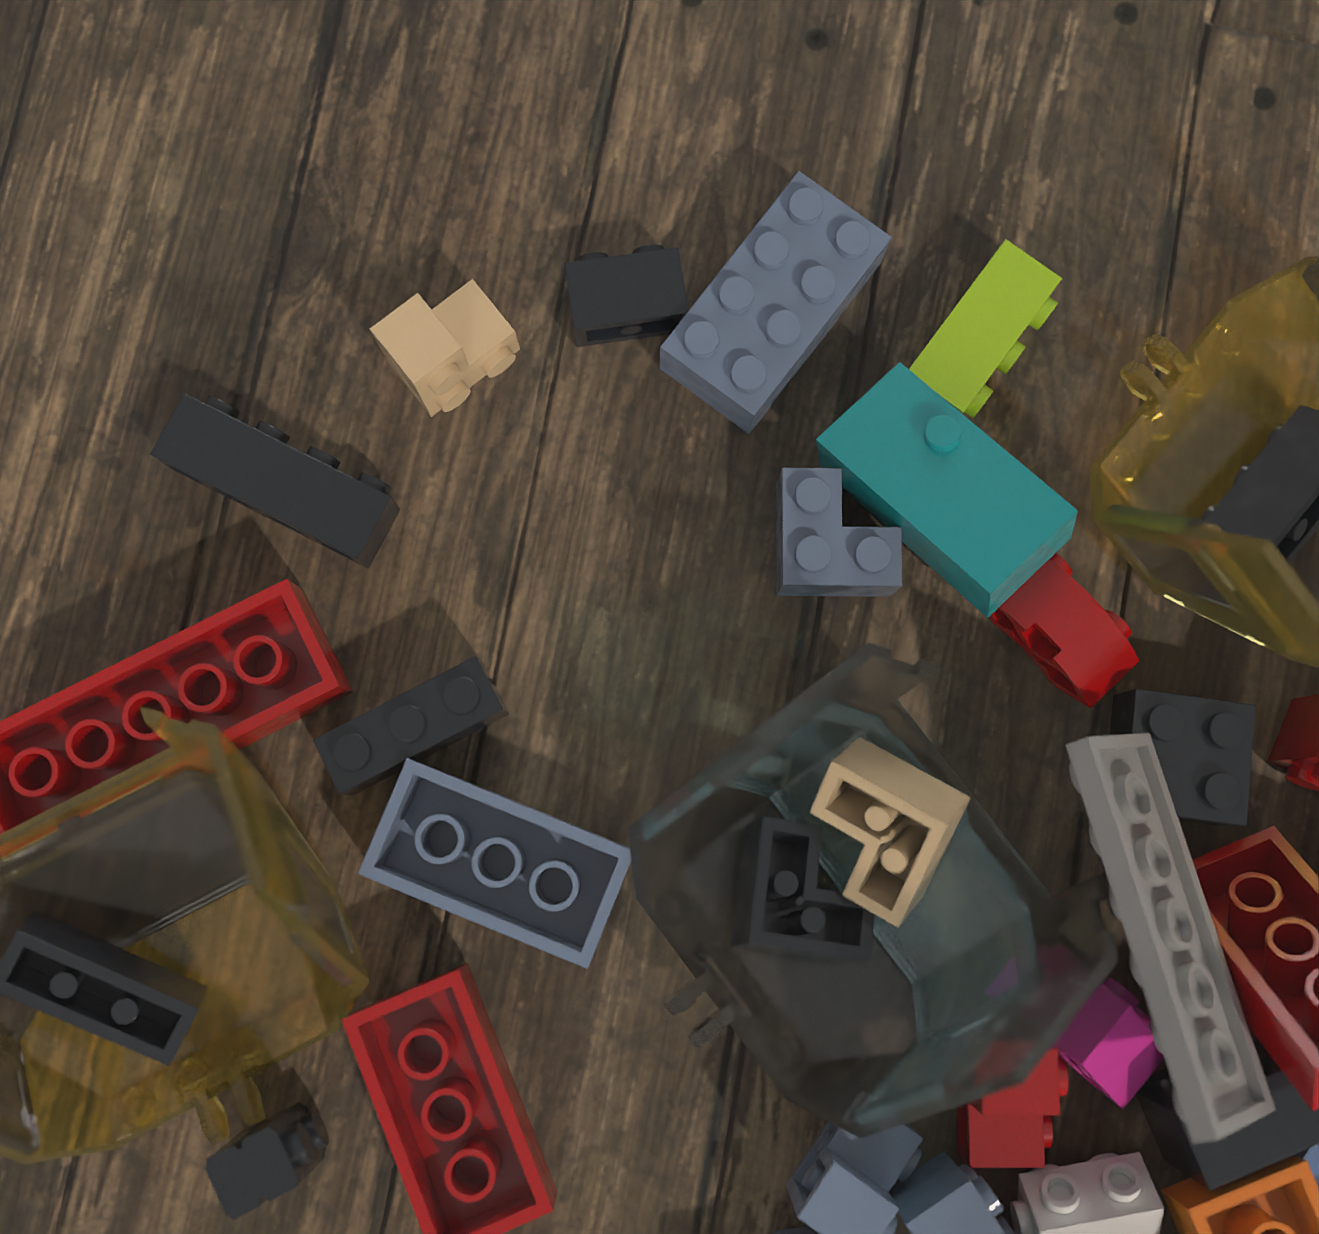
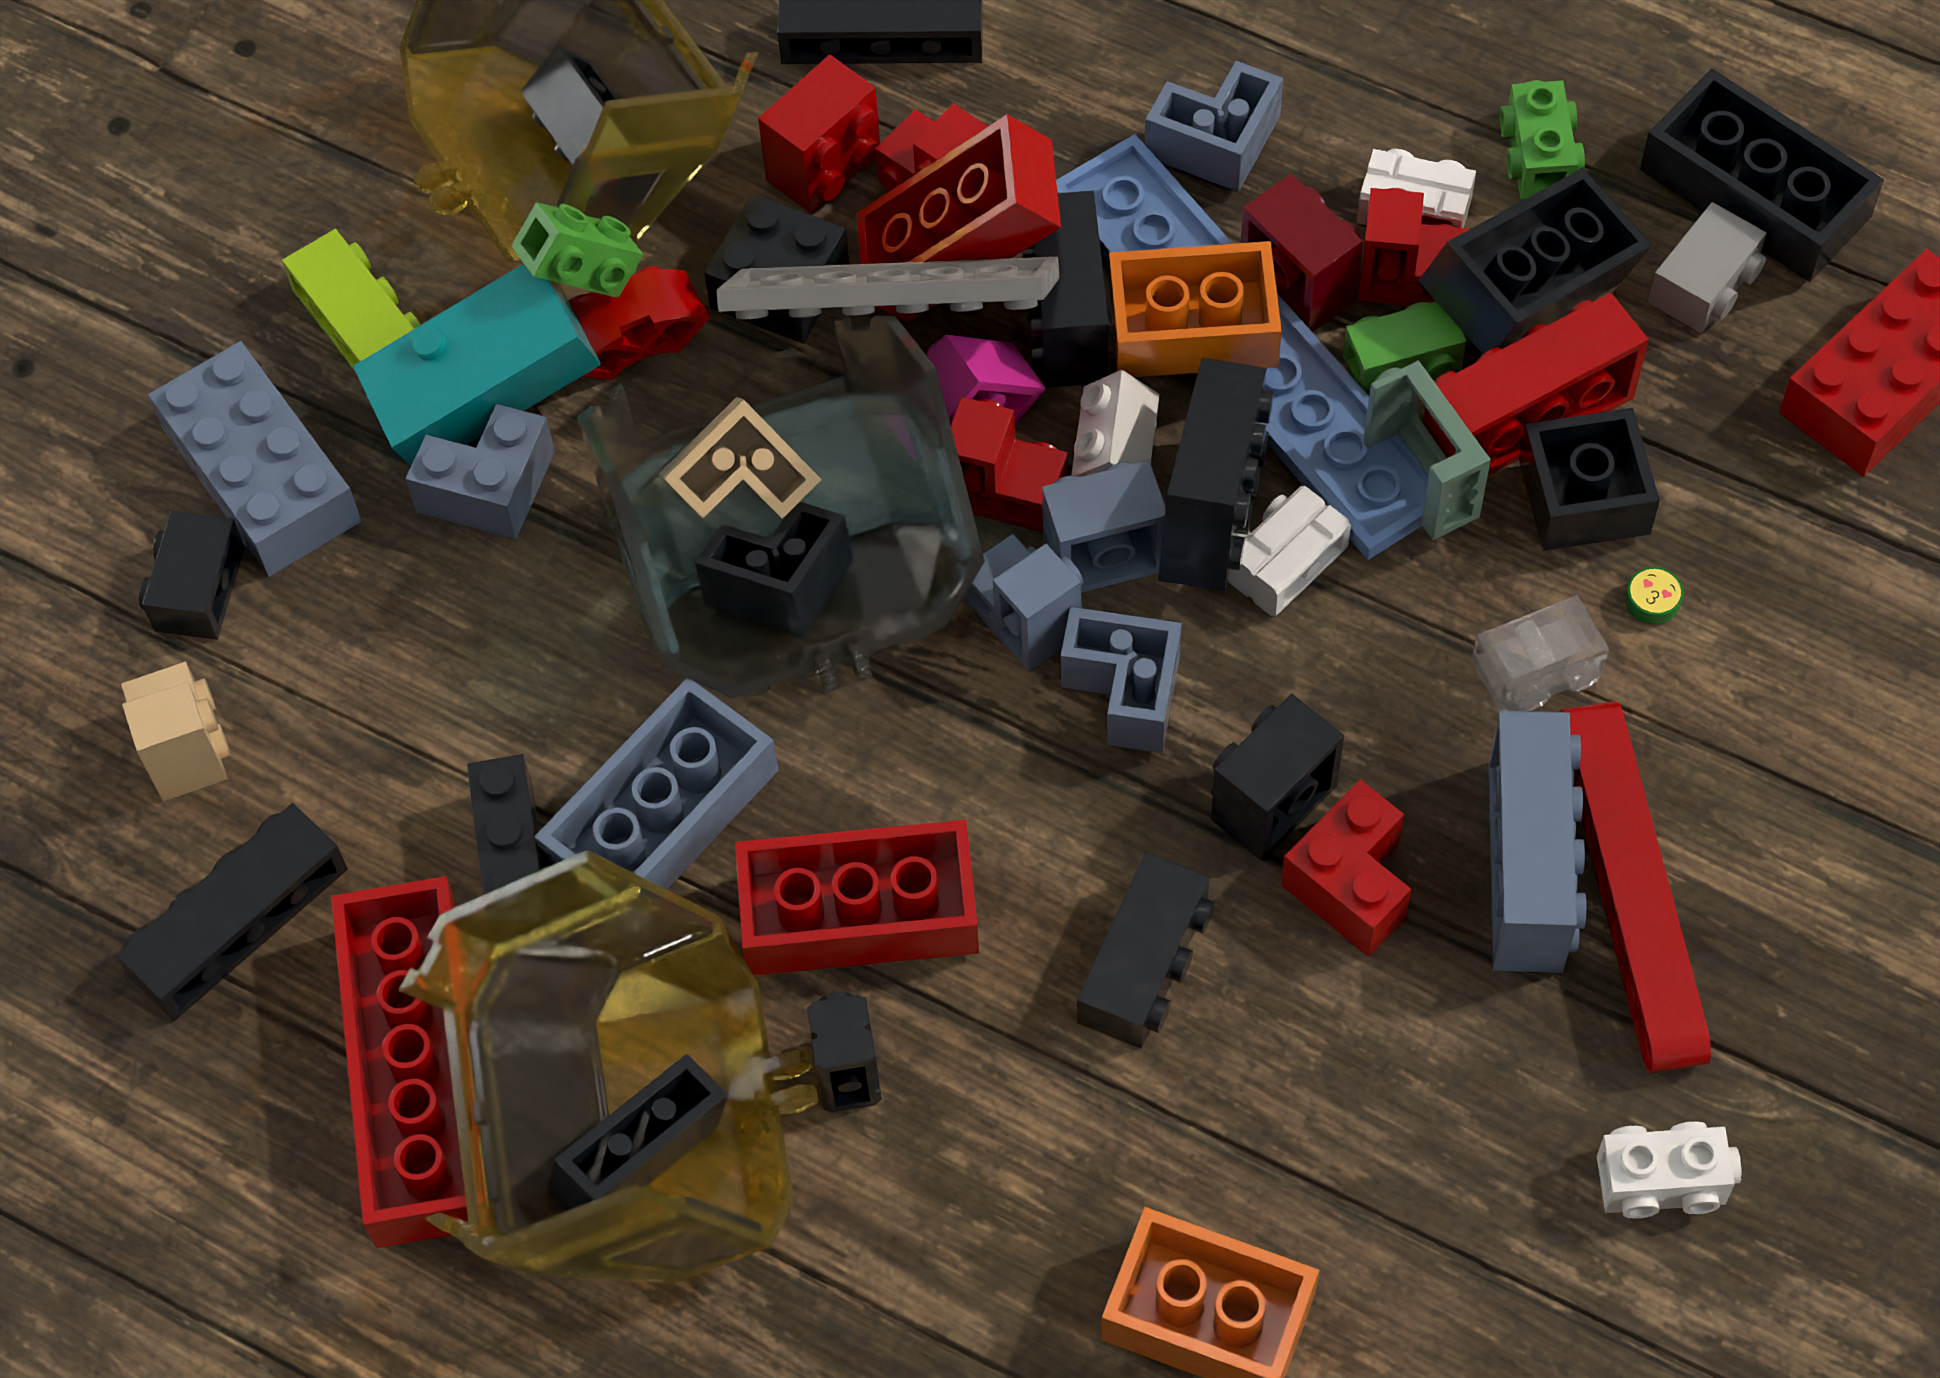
camera: 65 degrees left, 20 degrees down
none -> bright green brick [511,202,644,298]

